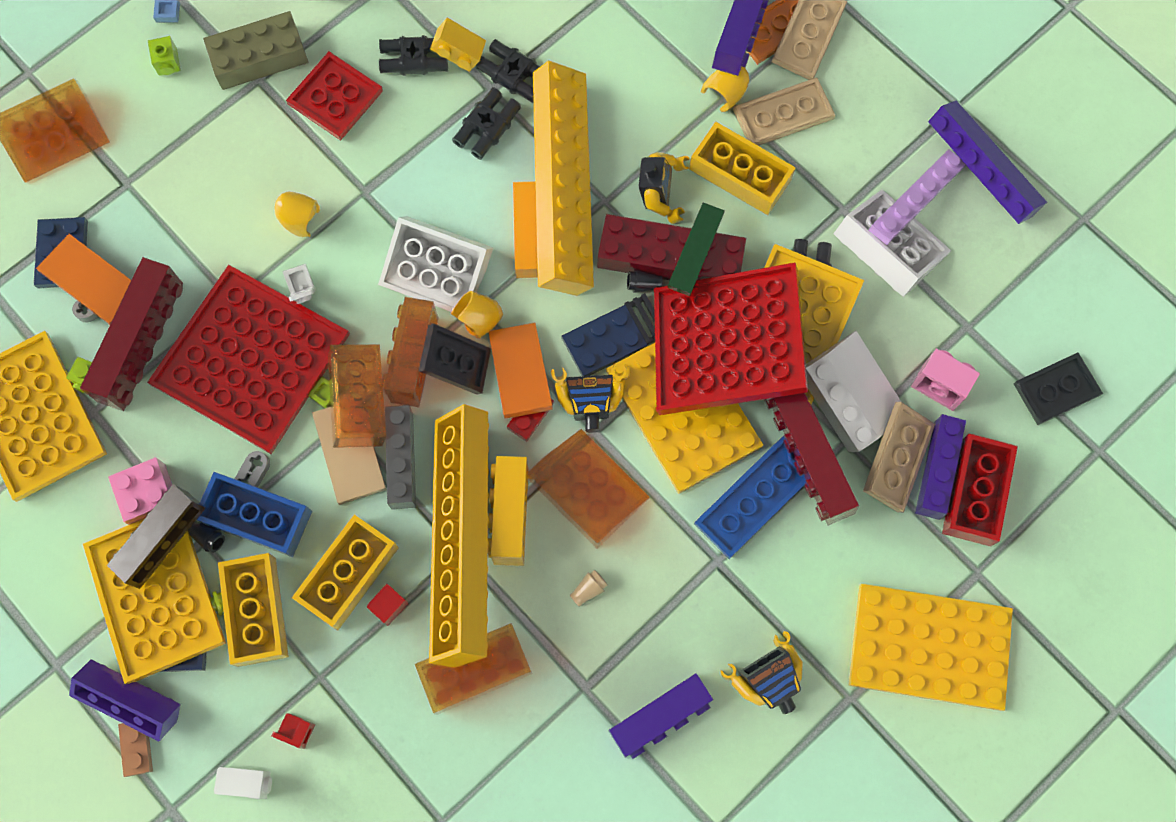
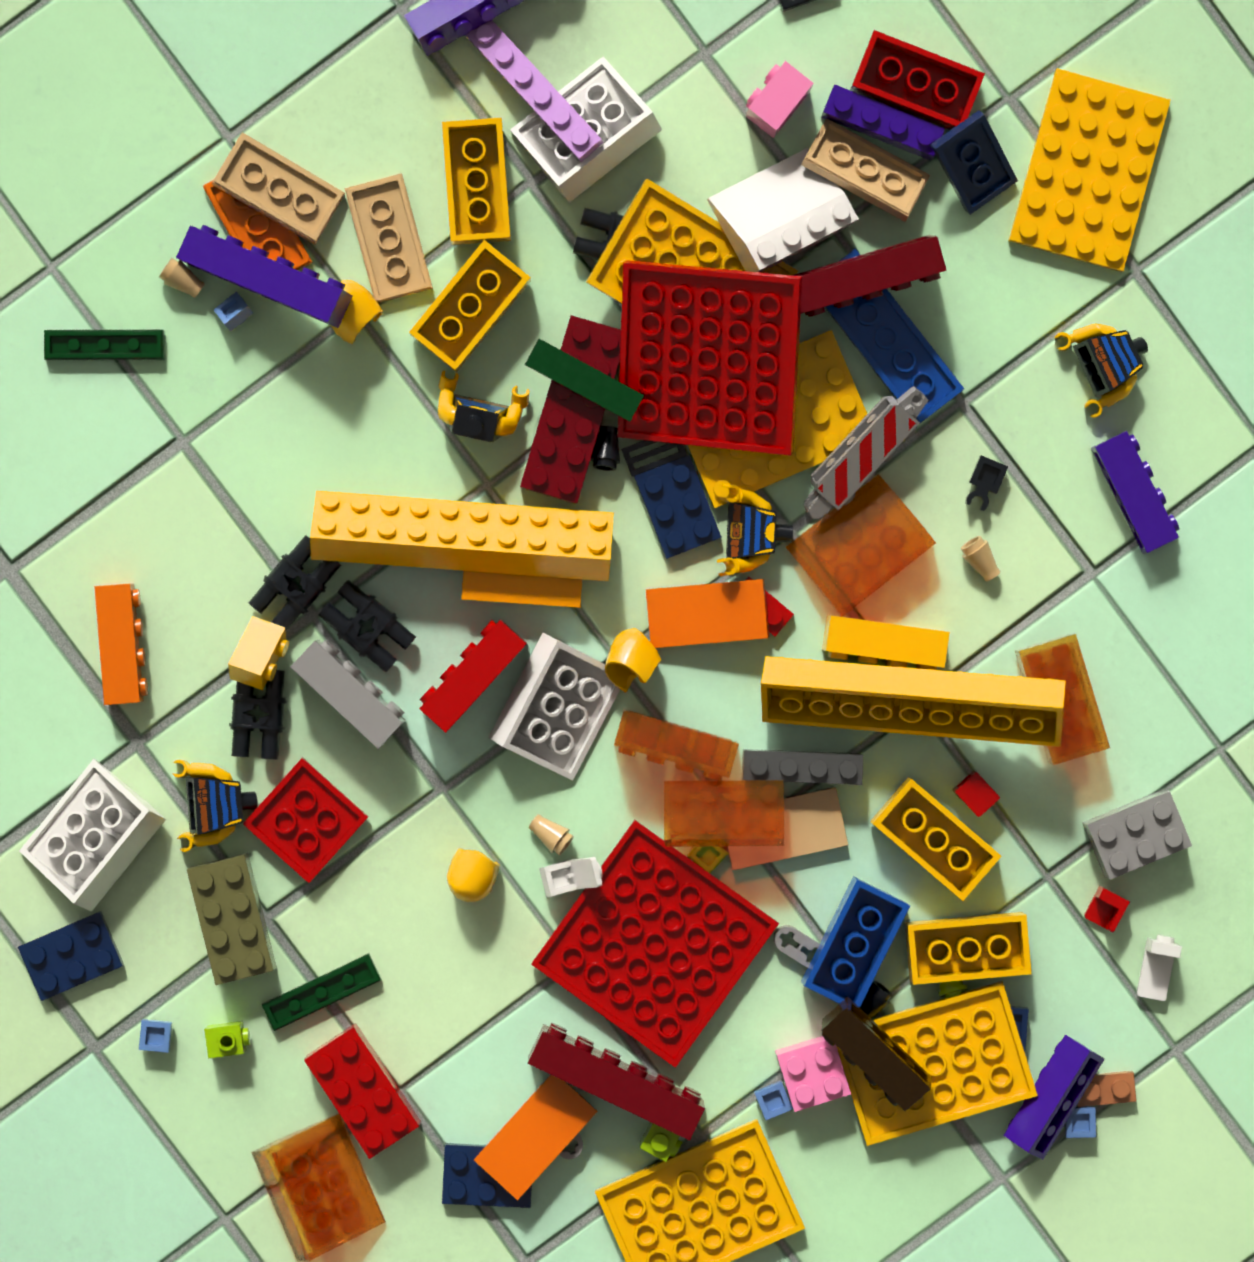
camera: 80 degrees left, 15 degrees up
black plate [419,324,491,395] -> none
none -> torso [172,760,257,852]
none -> medium blue plate [214,291,253,332]
none -> dark green tile [262,953,382,1031]
none -> light grey brick [291,640,406,749]
none -> red brick [304,1023,421,1159]
none -> red brick [419,620,527,733]
none -> yellow brick [442,118,511,245]
none -> tan cone [528,814,574,855]
none -> medium blue plate [754,1081,793,1120]
none -> light grey hinge [803,386,929,520]
none -> dark blue plate [930,110,1018,215]
none -> black plate [965,455,1008,511]
none -> medium blue plate [1065,1106,1096,1138]
none -> light grey brick [1082,789,1192,880]

